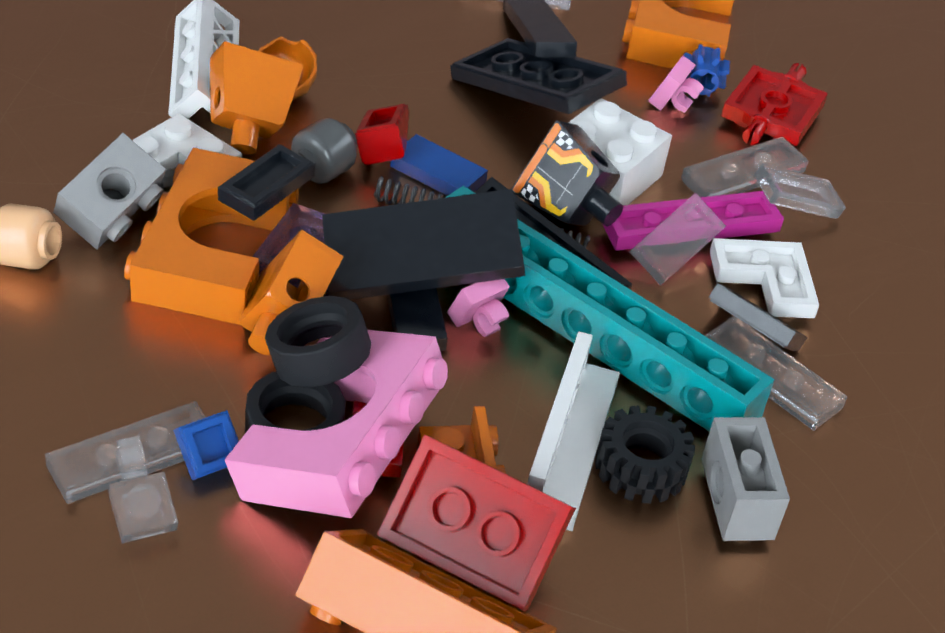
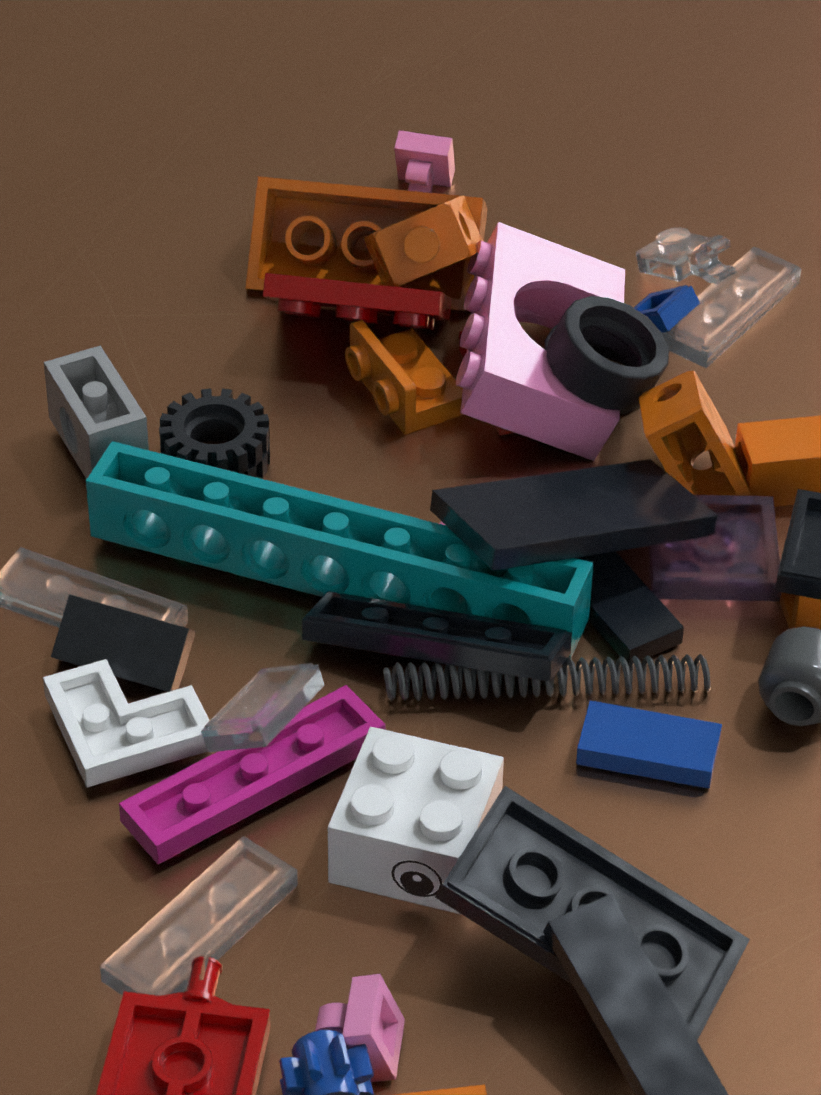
camera: 165 degrees right, 0 degrees up
red slope [355,103,409,165] -> none
torso [512,120,623,226] -> none
white fence [527,331,620,531] -> none
clear tile [755,163,846,219] -> none
none -> orange torso [363,195,482,287]

